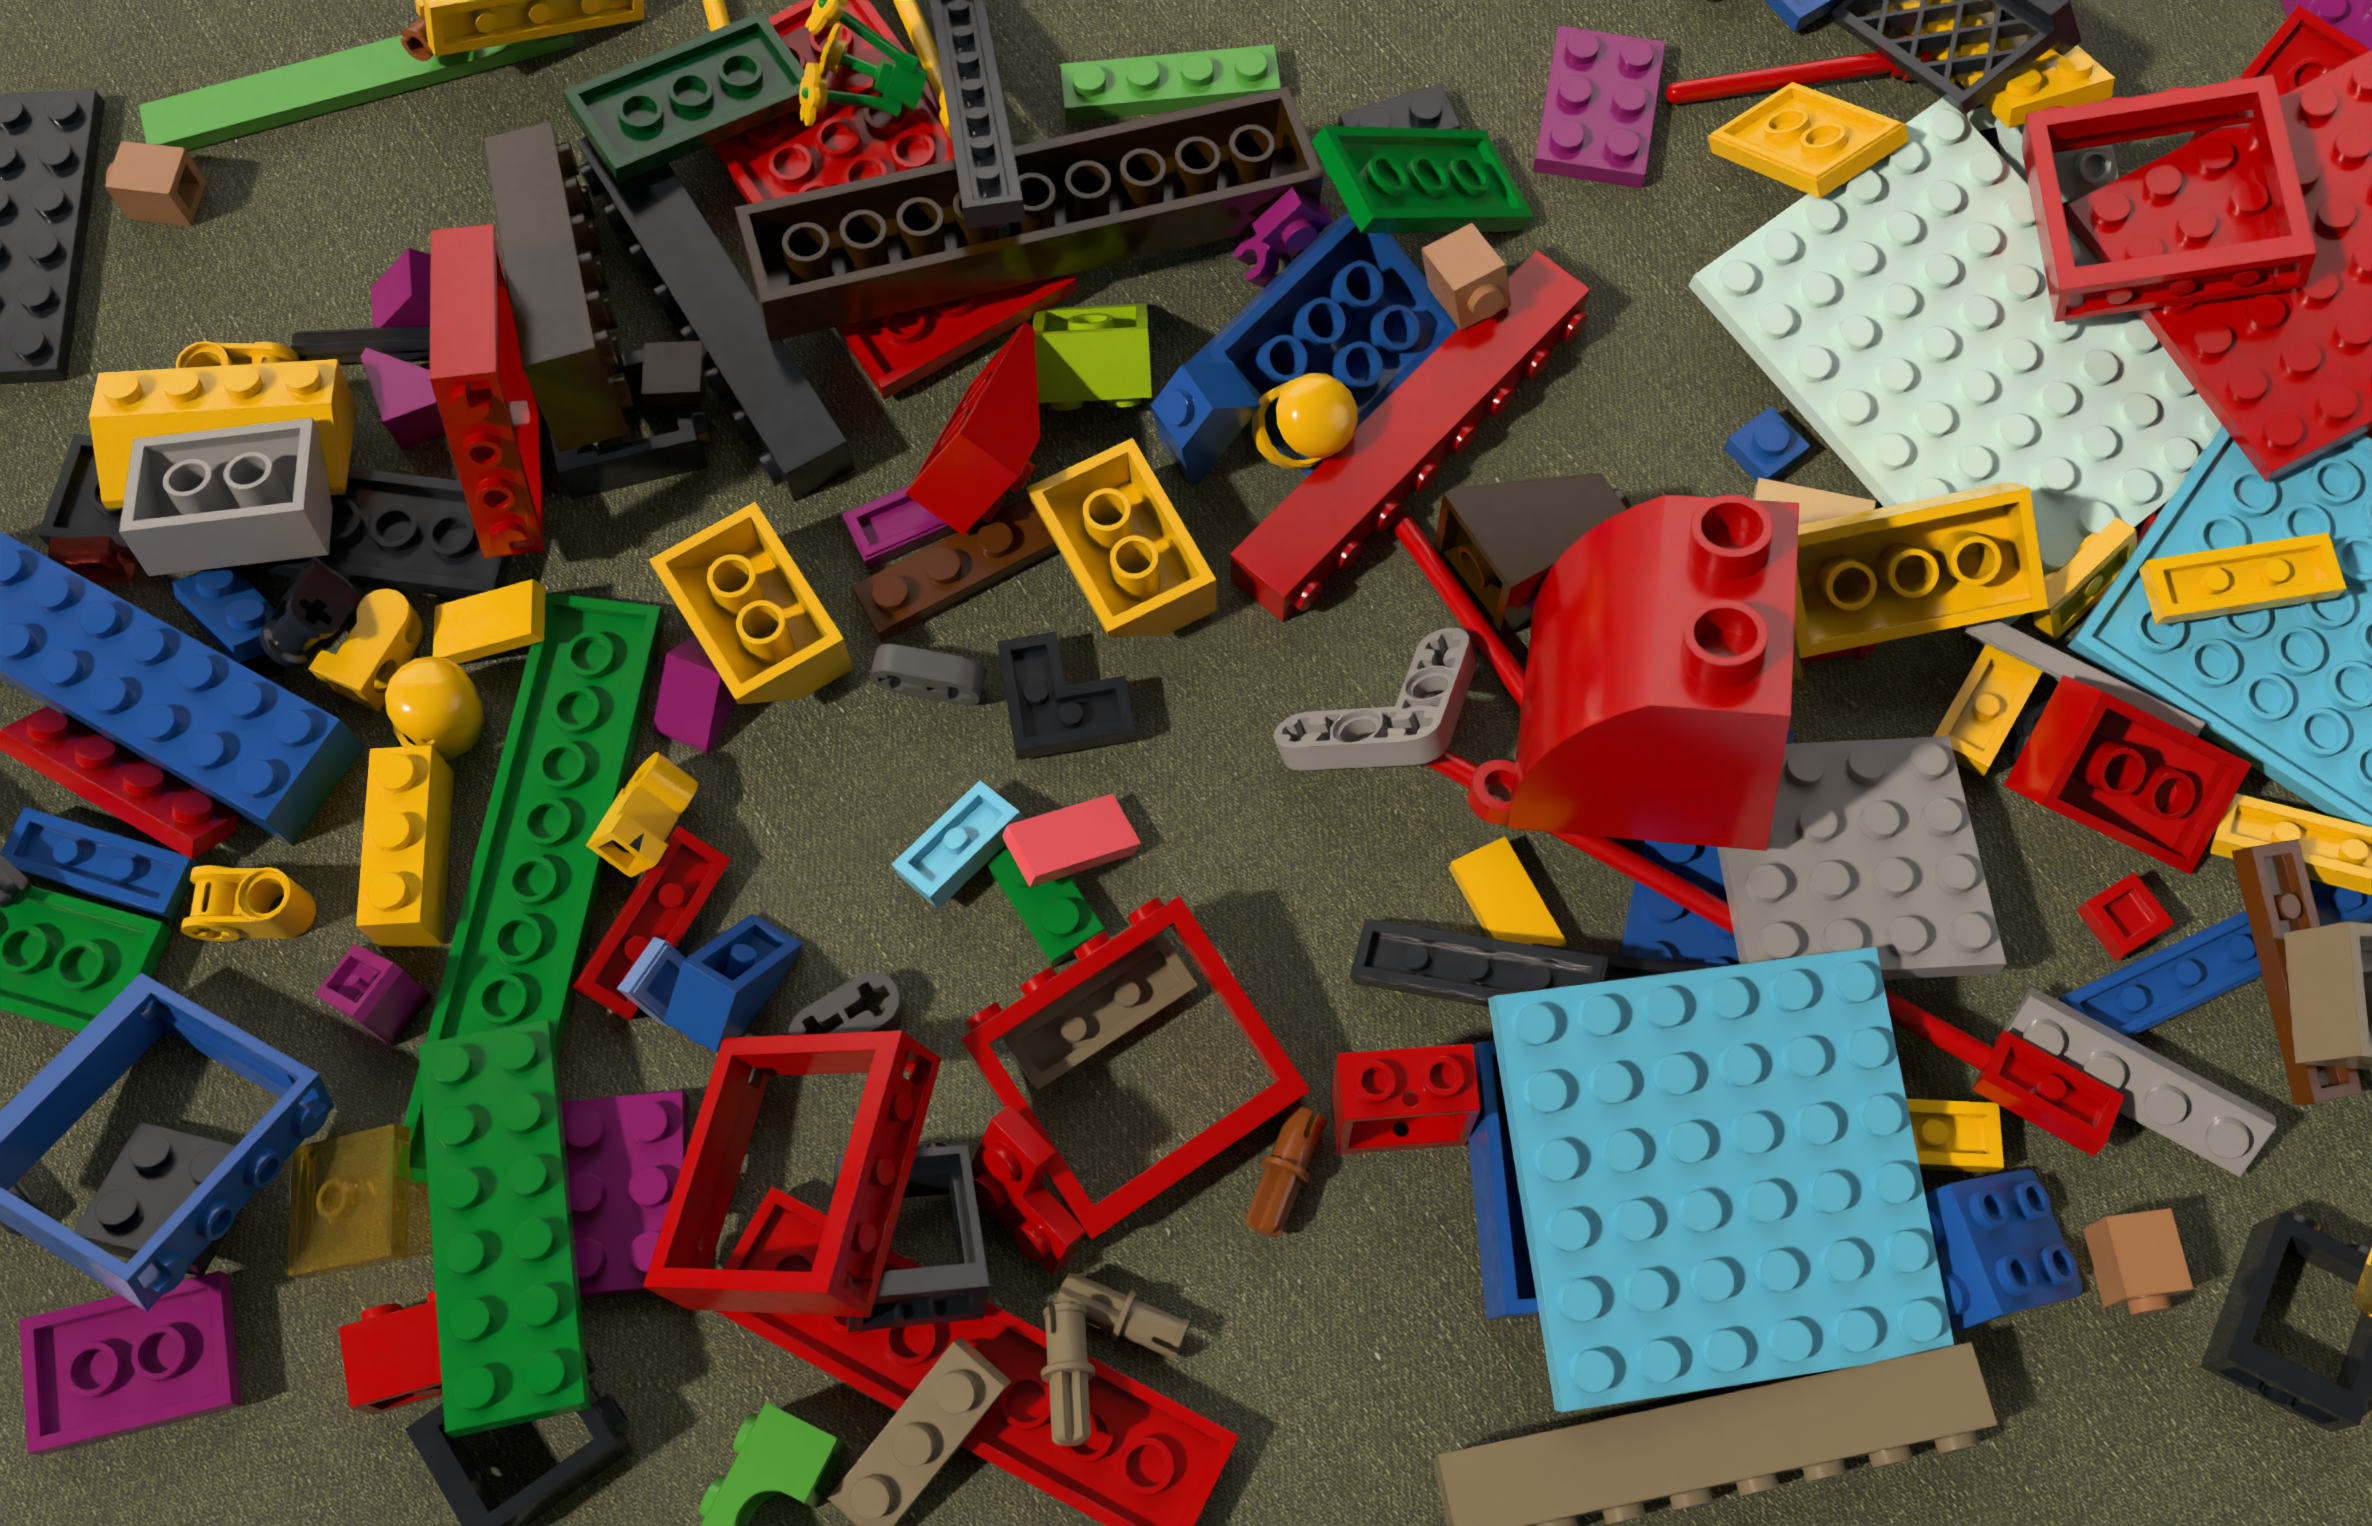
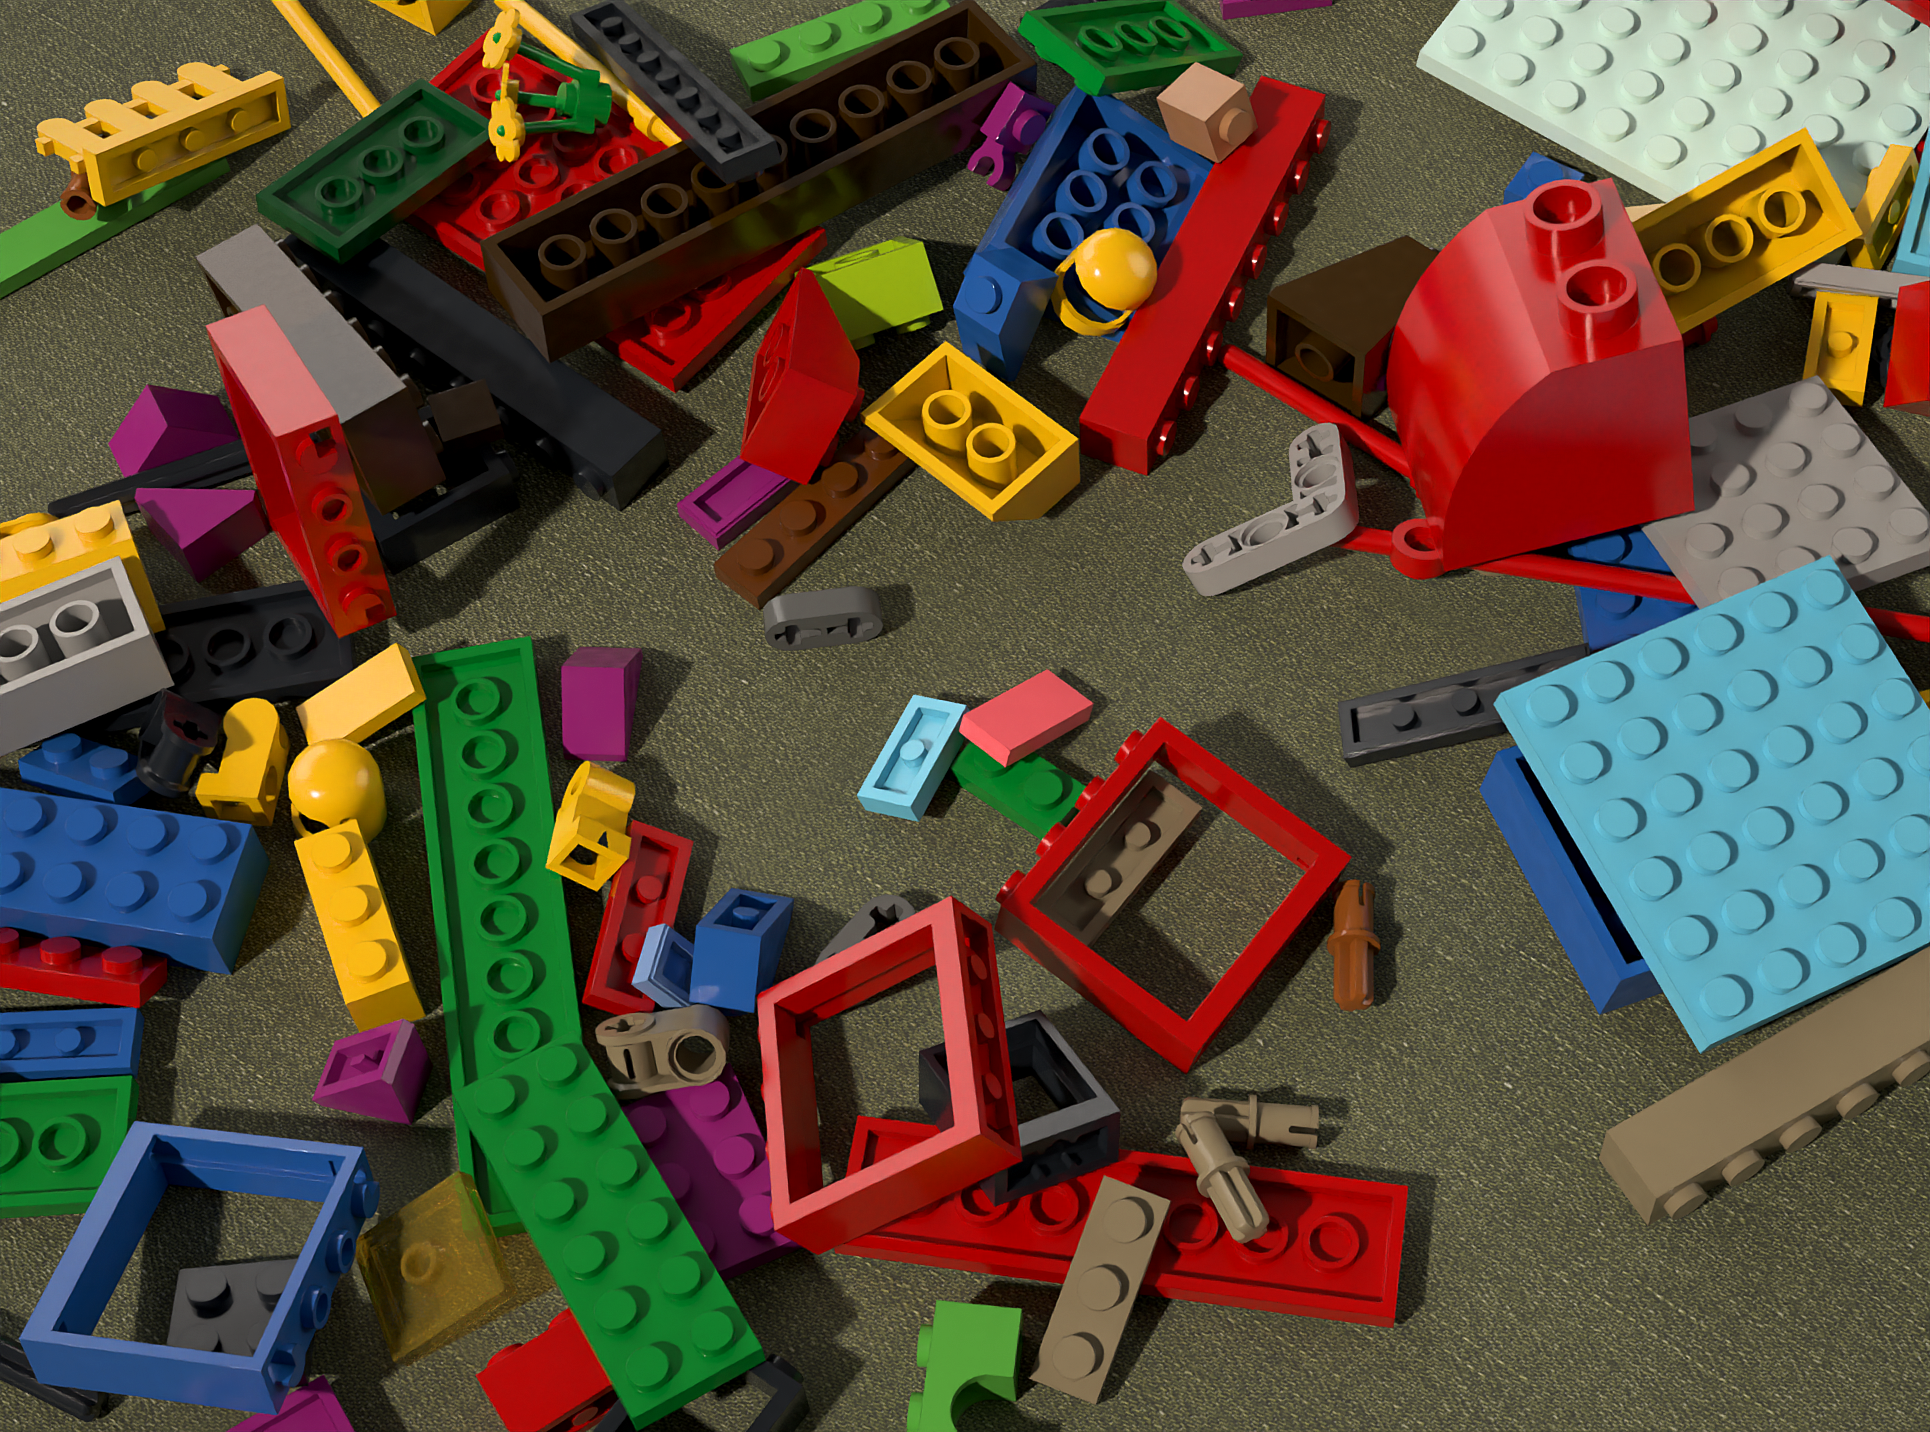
camera: 15 degrees left, 10 degrees down
yellow piece [180,865,316,942] -> none
yellow slope [649,502,853,705] -> none
red plate [971,1105,1086,1275] -> none
black plate [997,631,1137,760] -> none
red window [1331,1043,1480,1155] -> none
yellow tile [1449,836,1567,947] -> none
none -> dark tan piece [595,1004,730,1100]

